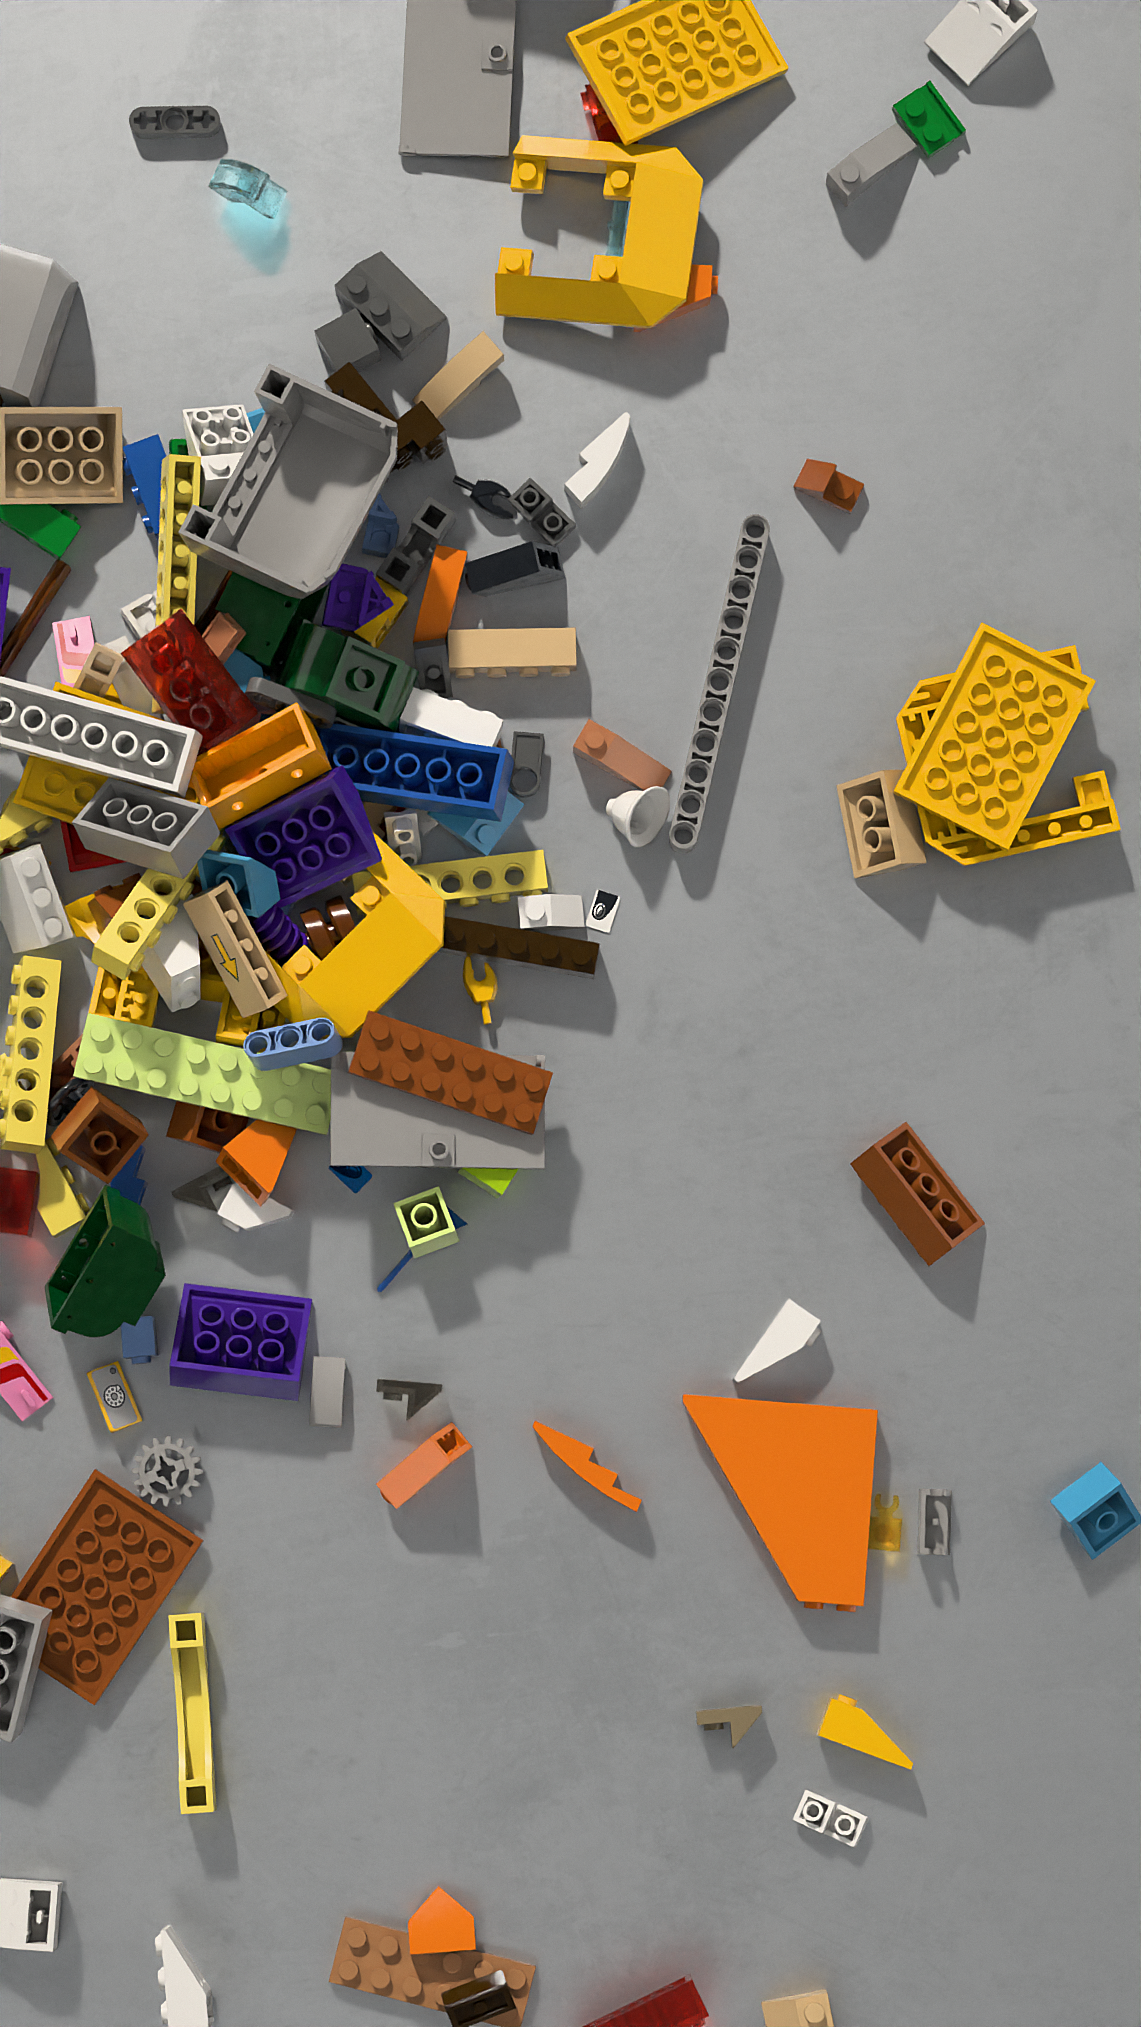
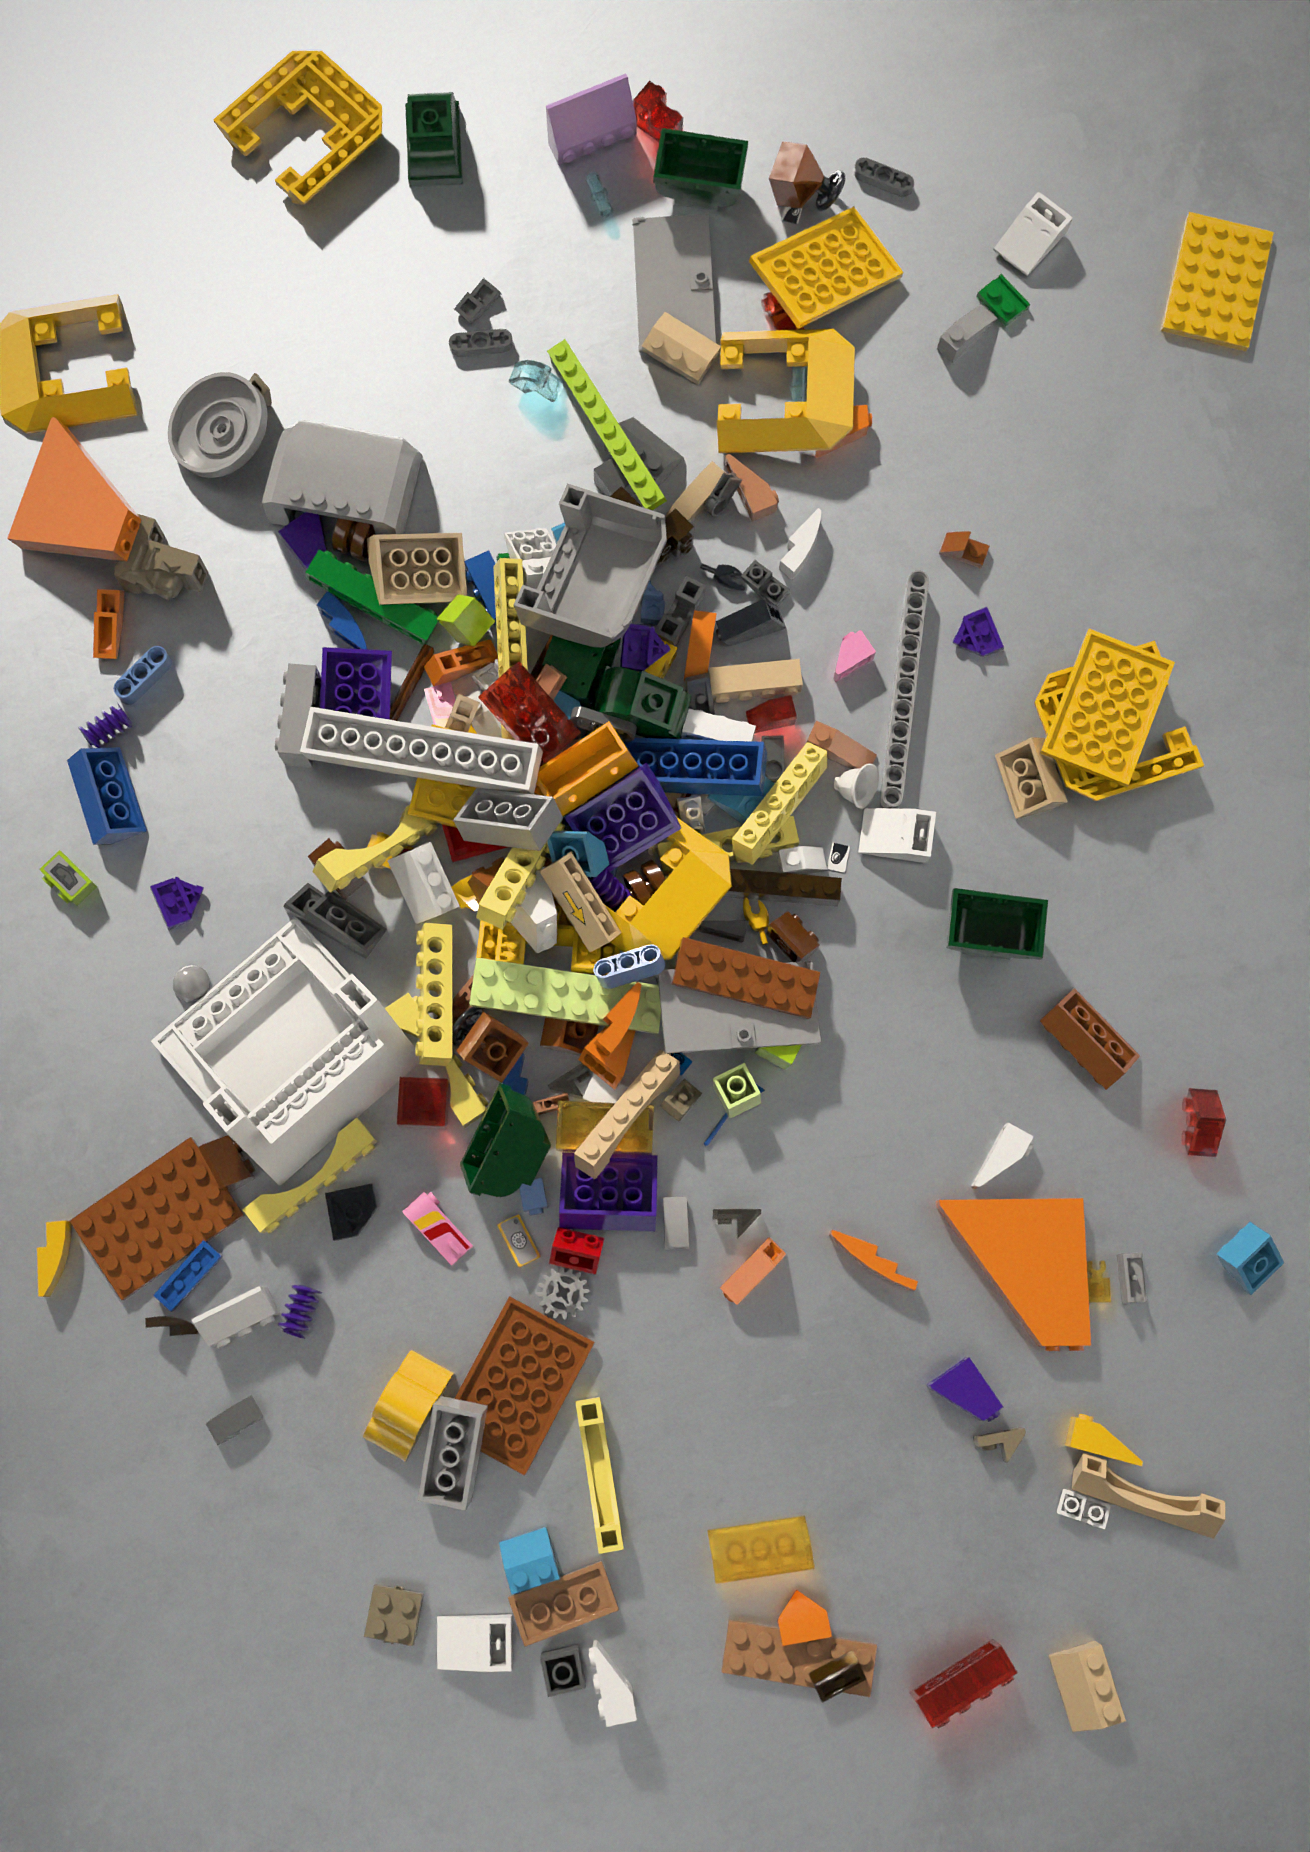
camera: 10 degrees left, 5 degrees down
none -> orange slope [424,639,498,687]
none -> lime head [437,594,495,646]
none -> dark grey slope [454,278,501,324]
none -> dark azure slope [499,1527,561,1594]
none -> medium nougat plate [508,1561,619,1647]
none -> nougat piece [533,1093,571,1115]
none -> dark grey head [540,1644,586,1697]
none -> lime plate [547,339,667,511]
none -> red brick [549,1227,605,1275]
none -> clear yellow slope [556,1101,654,1155]
none -> tan arch [574,1049,680,1179]
none -> orange slope [594,982,642,1056]
none -> tan slope [642,312,721,386]
none -> dark tan slope [660,1079,702,1121]
none -> dark grey slope [699,920,749,943]
none -> dark grey piece [704,473,742,517]
none -> clear yellow slope [707,1515,815,1584]
none -> nougat slope [725,454,779,522]
none -> light yellow brick [732,742,827,865]
none -> clear red slope [745,695,797,733]
none -> reddish brown slope [766,911,820,962]
none -> bright pink slope [833,630,876,682]
none -> white slope [858,808,936,863]
none -> dark purple slope [926,1357,1003,1422]
none -> dark green container [946,888,1048,960]
none -> dark purple slope [953,607,1004,657]
none -> tan arch [1072,1452,1225,1539]
none -> clear red brick [1181,1088,1226,1157]

